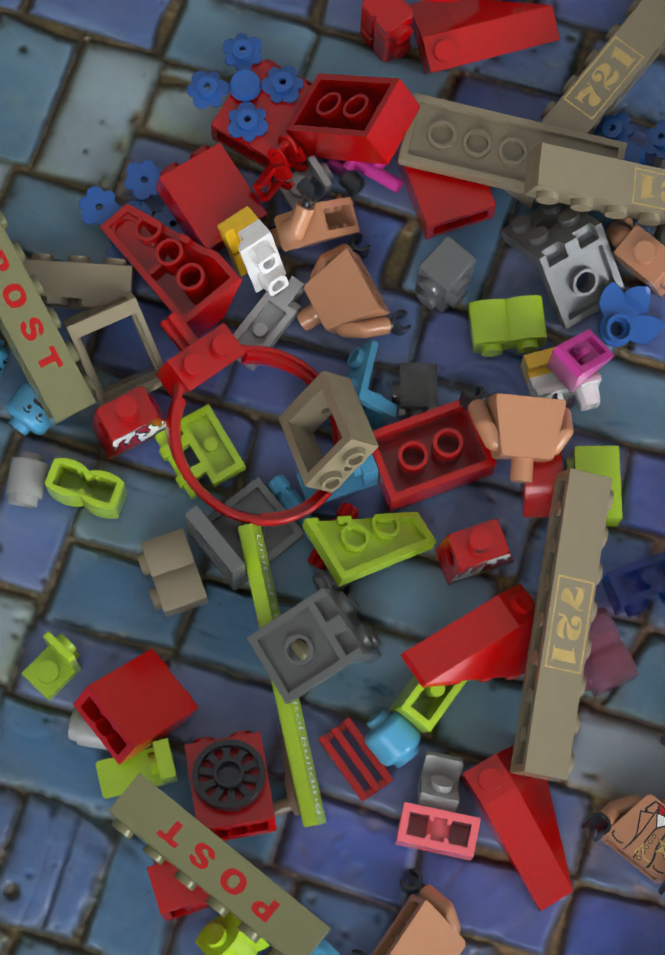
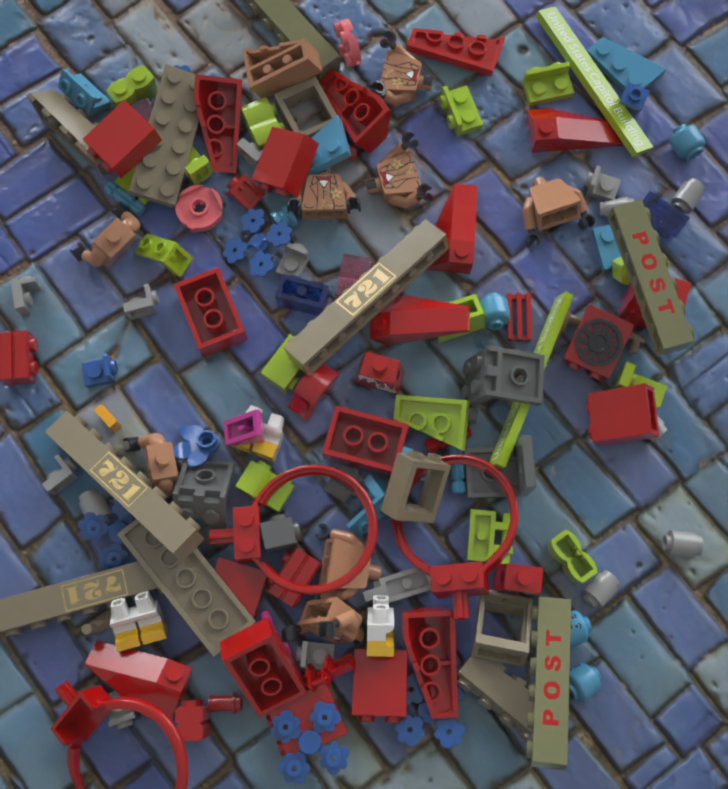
camera: 140 degrees left, 0 degrees up
lime bracket [21,631,82,702] -> none
dark tan brick [137,528,209,618] -> none
coral brick [395,802,481,861] -> none
light grey bracket [418,751,463,813] -> none
nougat torso [459,385,575,483] -> none
none -> dark tan bar [81,609,111,636]
none -> white hips [110,591,168,652]
none -> red pin [208,692,243,714]
none -> red brick [209,465,378,595]
none -> red brick [267,547,322,609]

